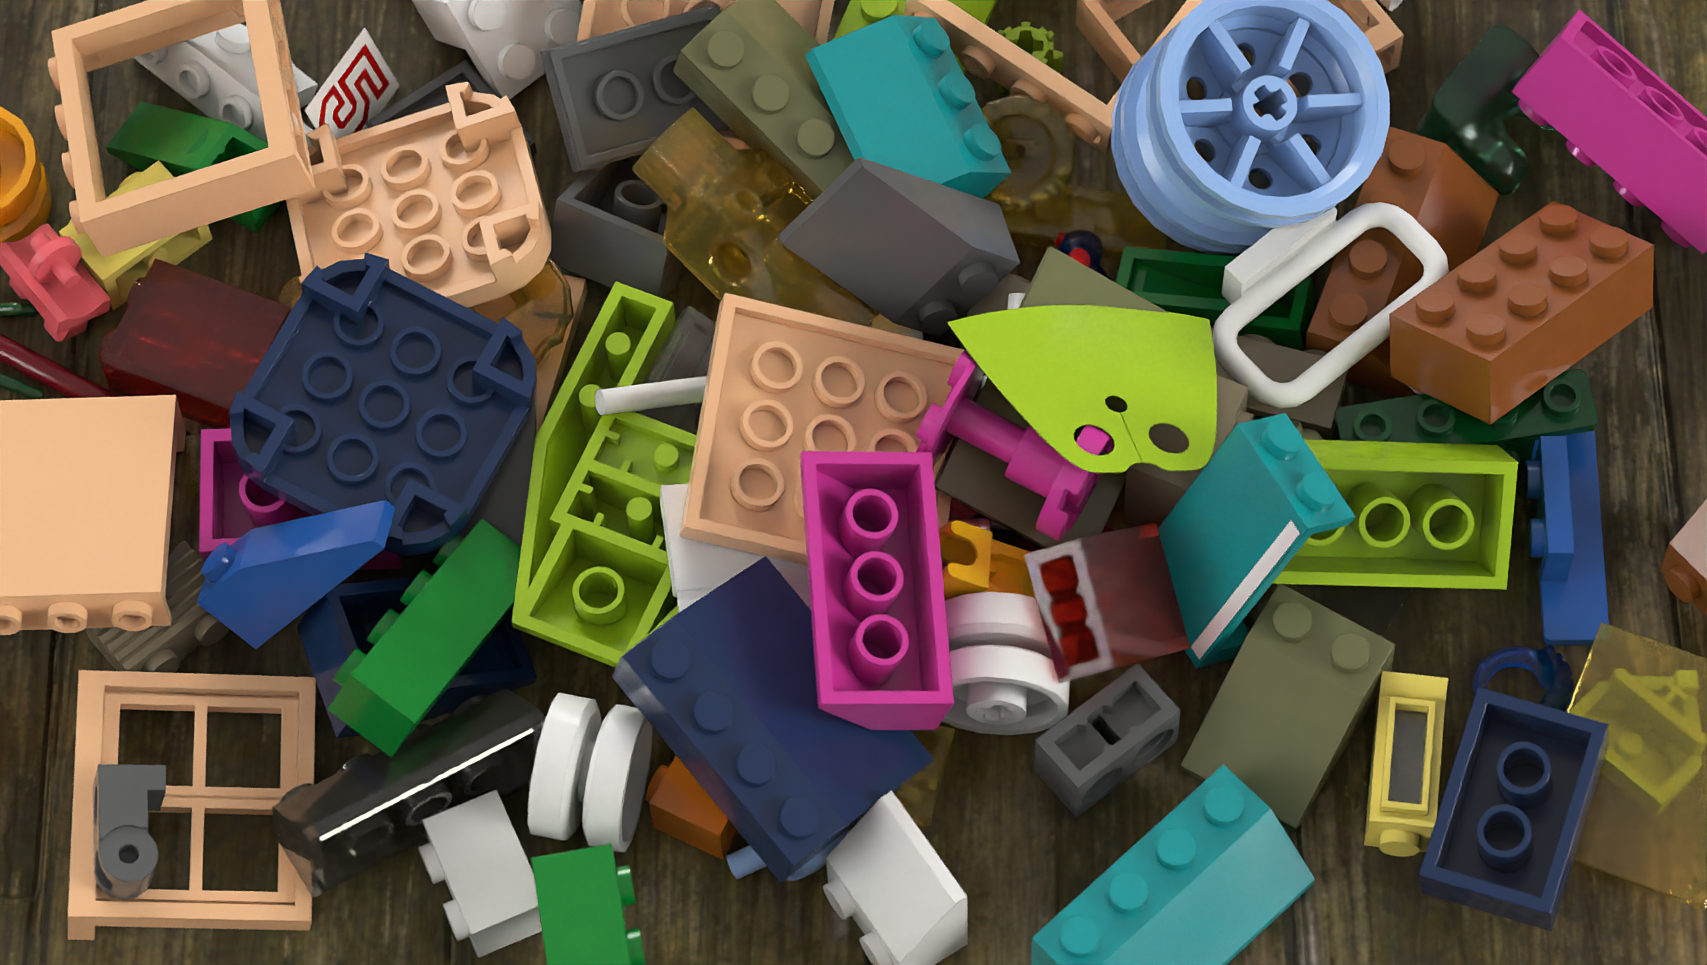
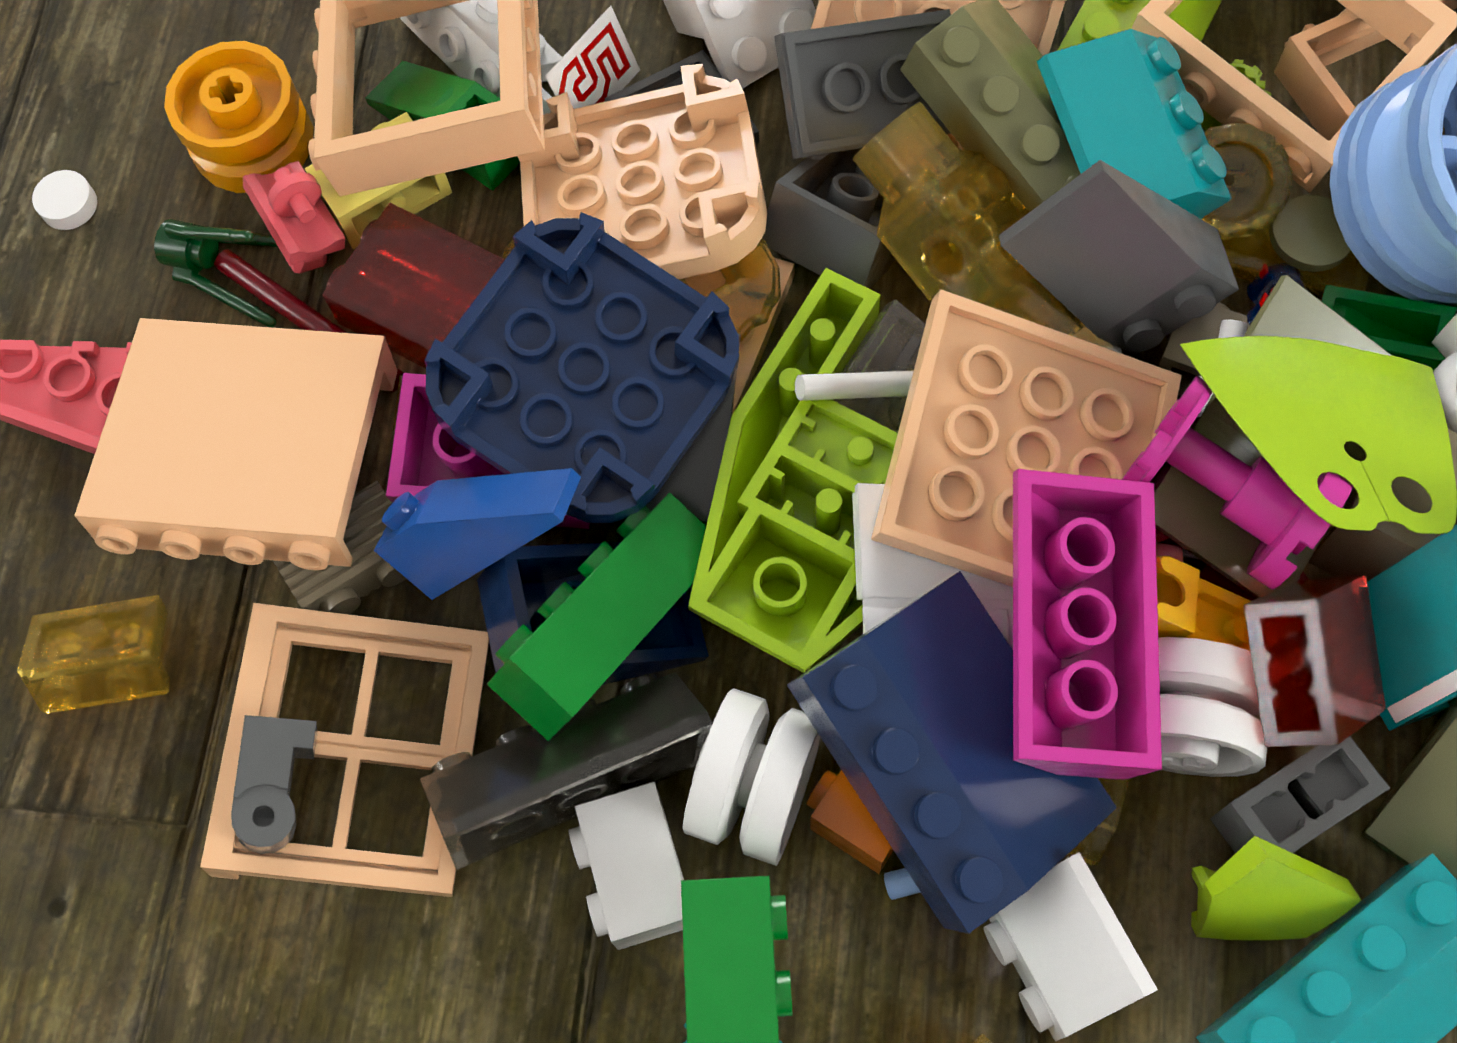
camera: 10 degrees right, 5 degrees up
none -> lime slope [1191,836,1362,940]
none -> olive piece [1269,195,1351,272]

